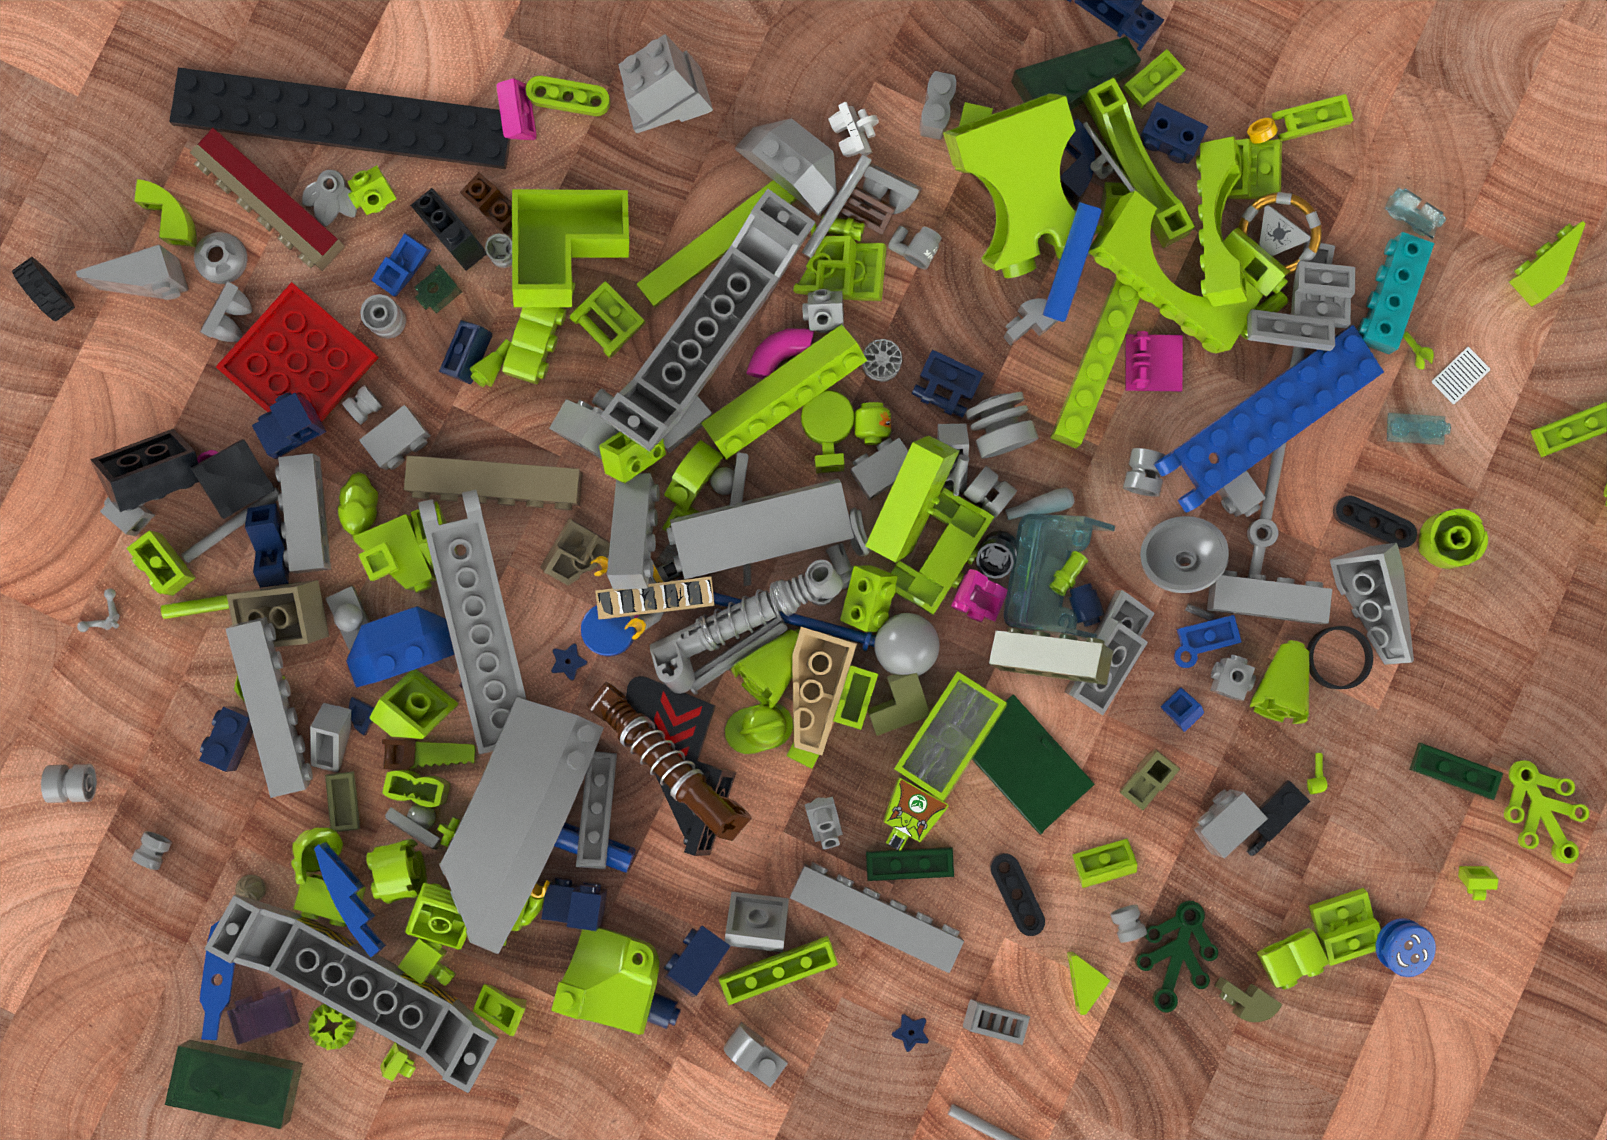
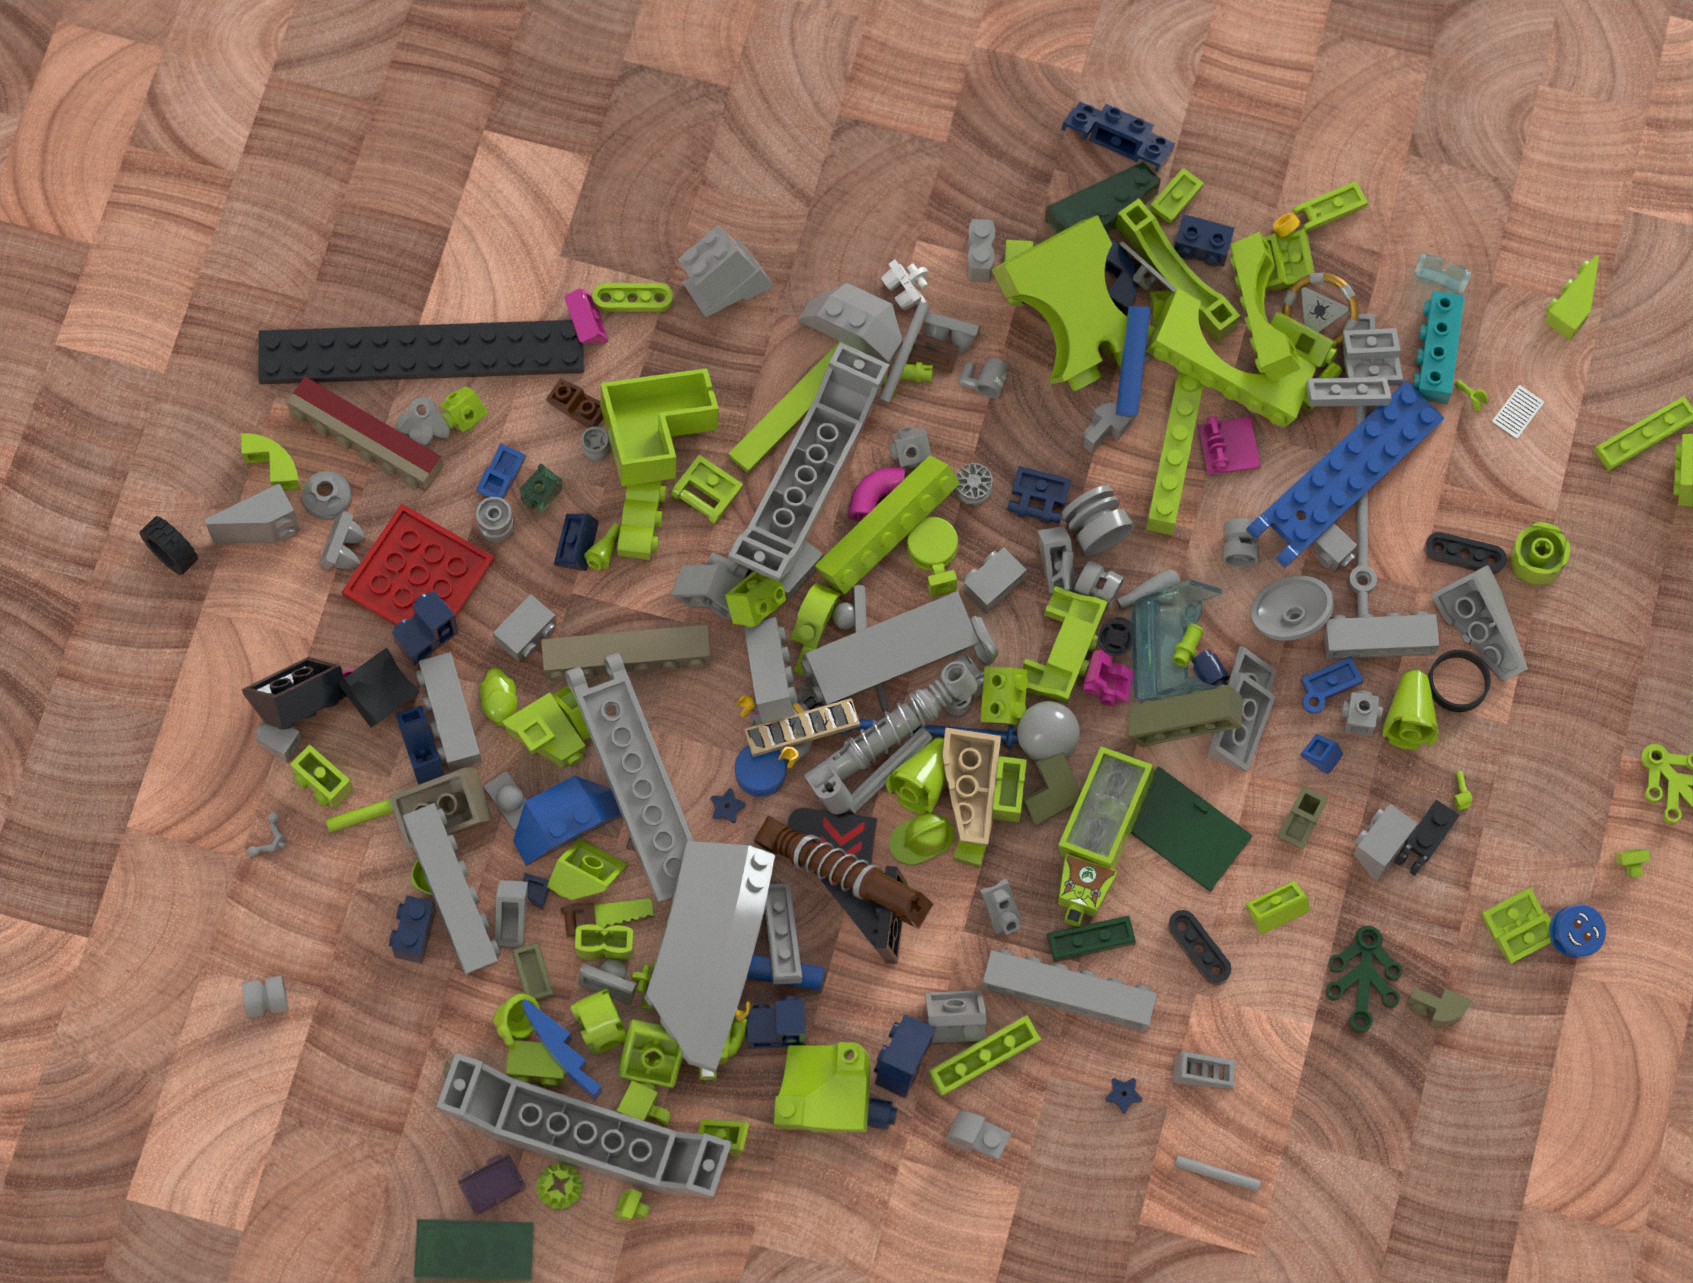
camera: 10 degrees left, 15 degrees down
light grey wheel [131,831,172,870] -> none
light grey bar [181,487,281,563] -> none
blue piece [199,920,236,1040] -> none
light grey wheel [342,385,383,425] -> none
black slope [410,188,487,271] -> none
dark tan slope [540,518,610,586] -> none
lime slope [793,236,887,301] -> none
lime head [854,402,891,445] -> none
lime brick [865,436,959,563] -> none
lime slope [1067,951,1111,1015] -> none
light grey wheel [1110,905,1147,943] -> none
light grey leg [1185,603,1214,621] -> none
lime brick [1257,928,1329,989] -> none
clear light blue hinge [1387,413,1451,445] -> none
dark green tile [1409,743,1503,800] -> none

